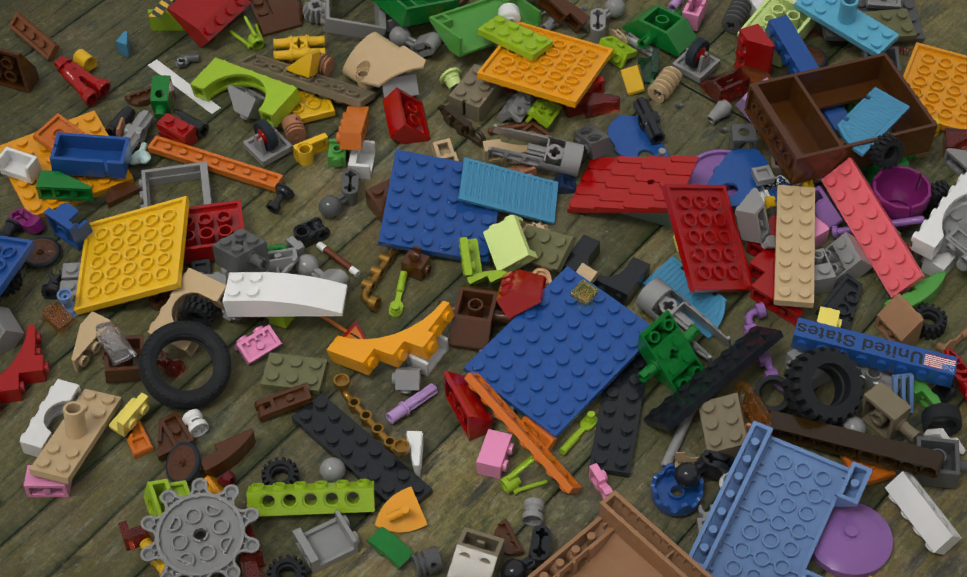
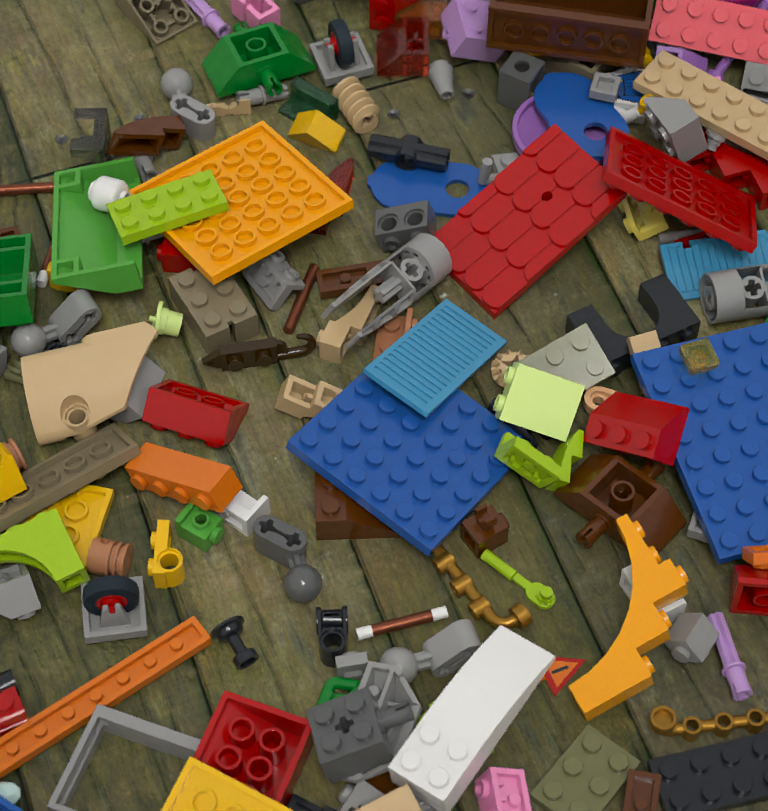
camera: 60 degrees left, 5 degrees up
lime bracket [525,97,562,129] -> none
dark blue slope [553,173,576,194] -> none
lime bracket [598,36,638,68] -> none

